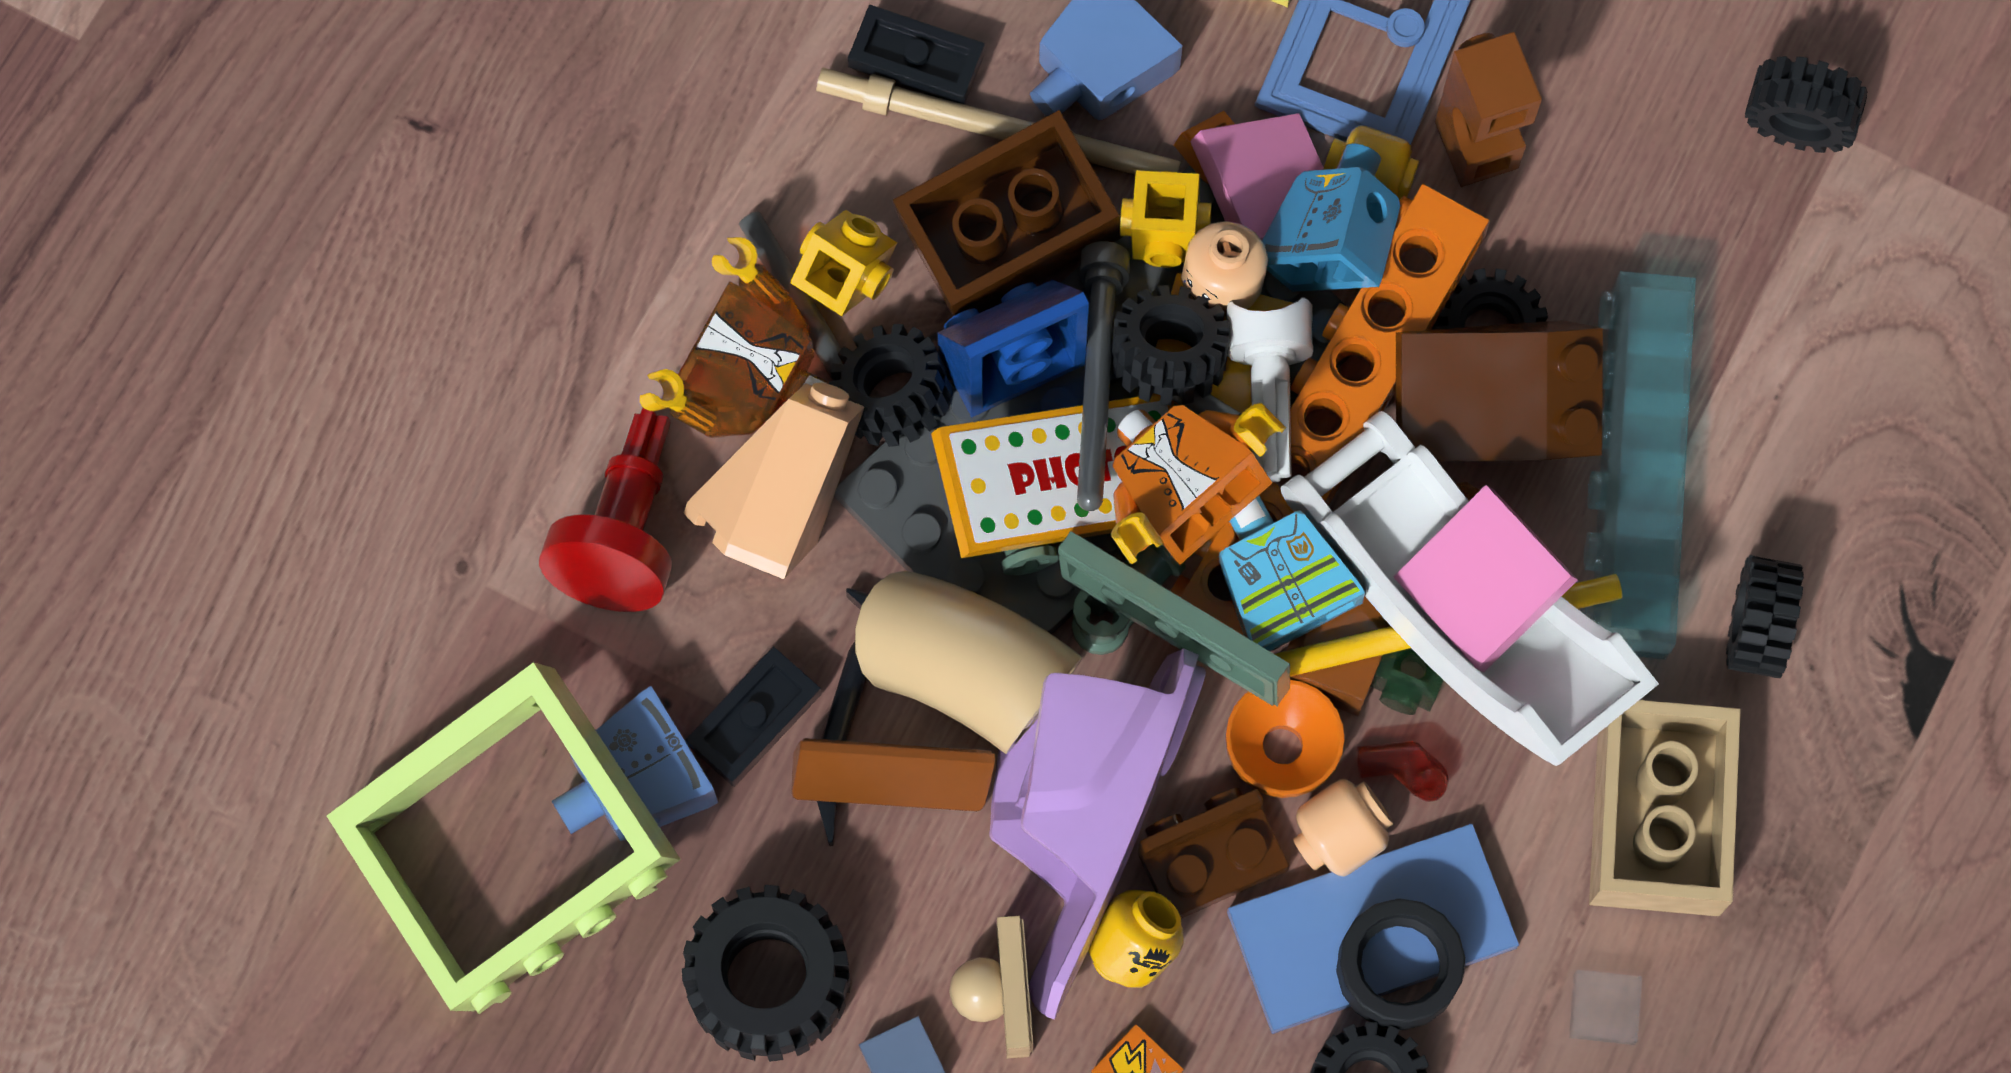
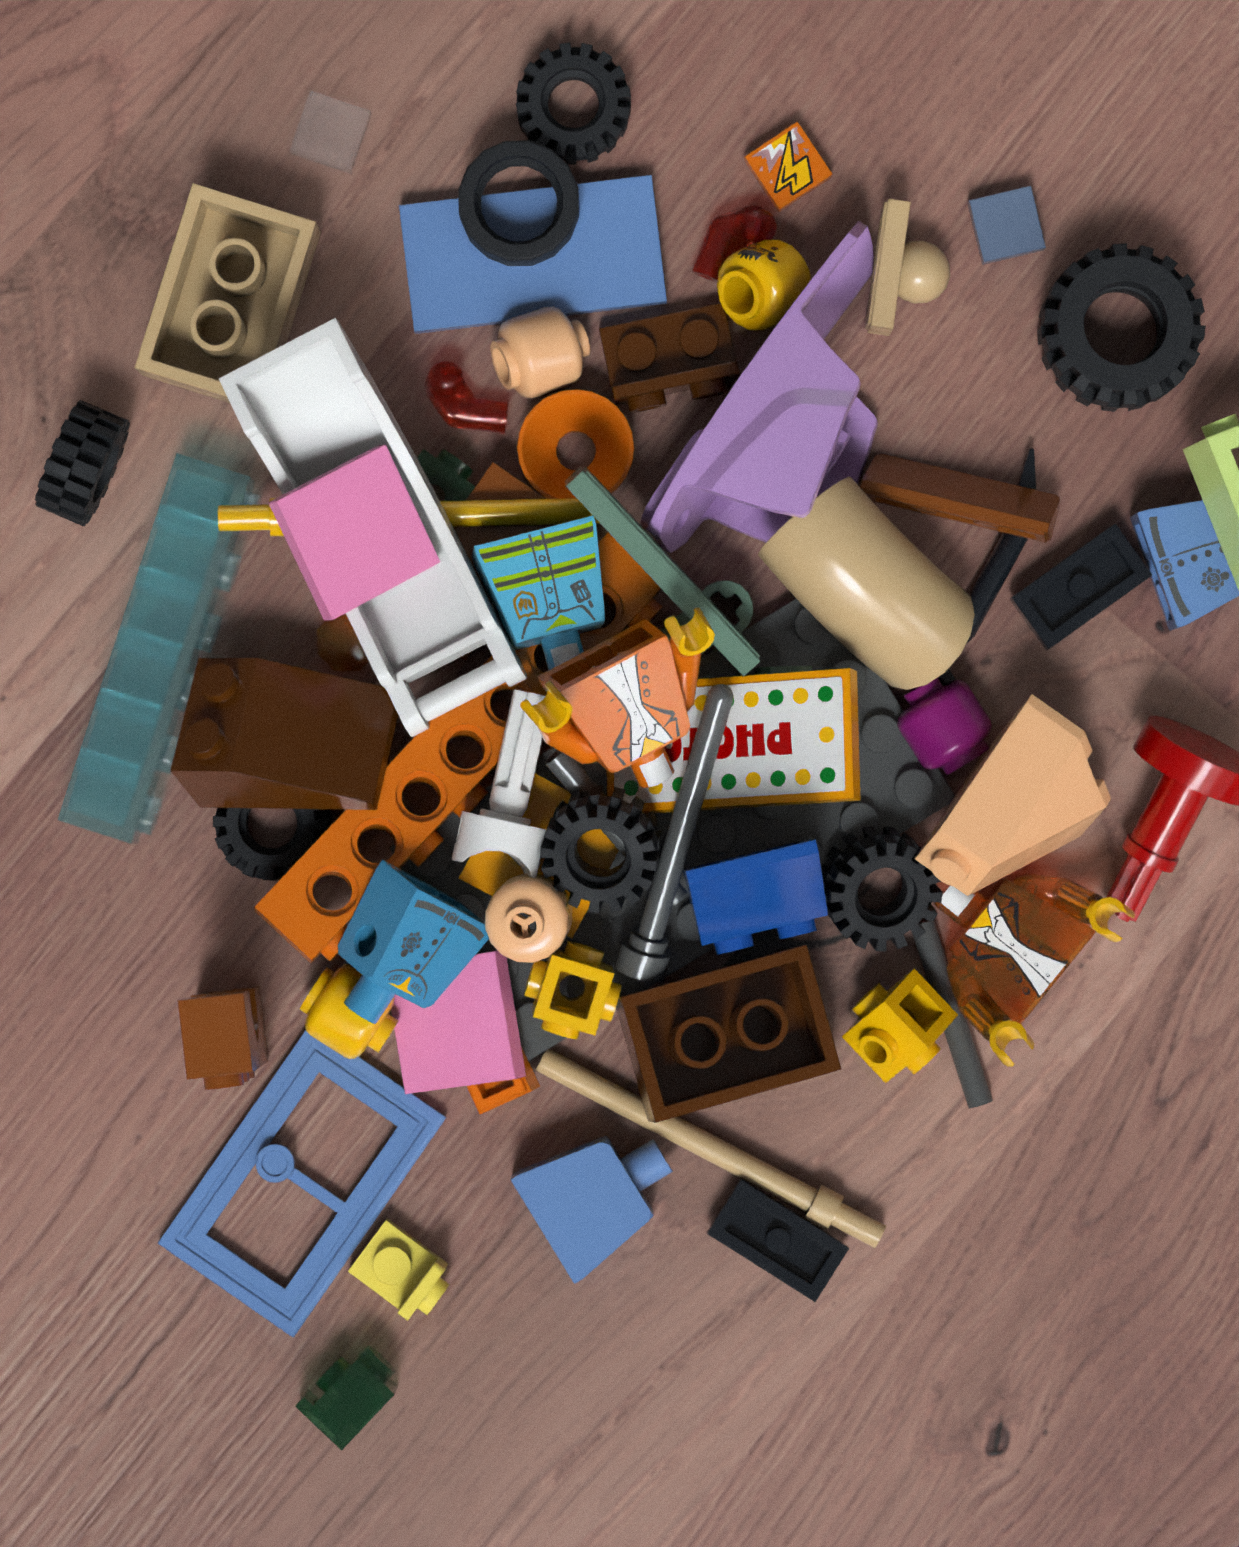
camera: 170 degrees left, 15 degrees up
none -> clear red arm [691,205,777,283]
none -> magenta head [897,677,992,775]

